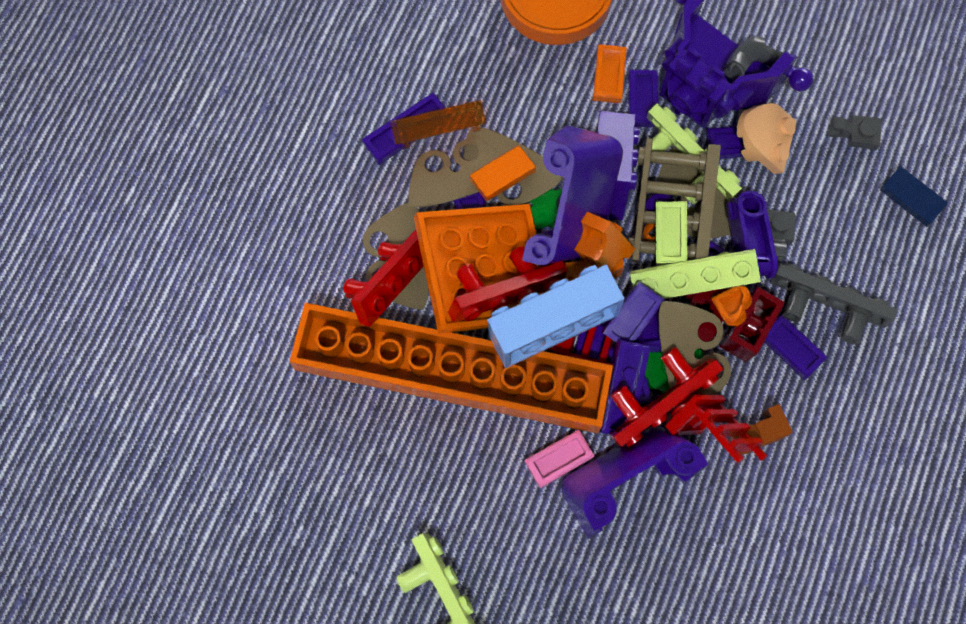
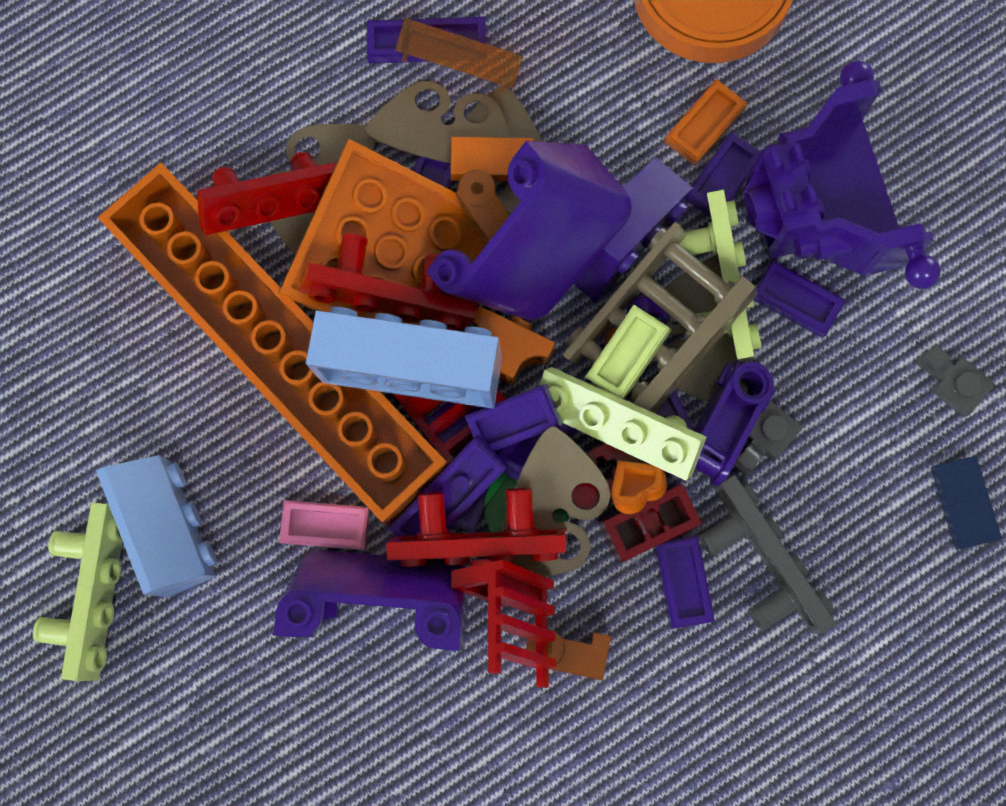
camera: 40 degrees right, 5 degrees up
orange brick [574,212,635,272] -> none
dark grey arm [723,36,783,85] -> none
light nougat slope [737,103,796,174] -> none
none -> light blue slope [96,455,217,597]
none -> dark orange leg [456,170,510,245]

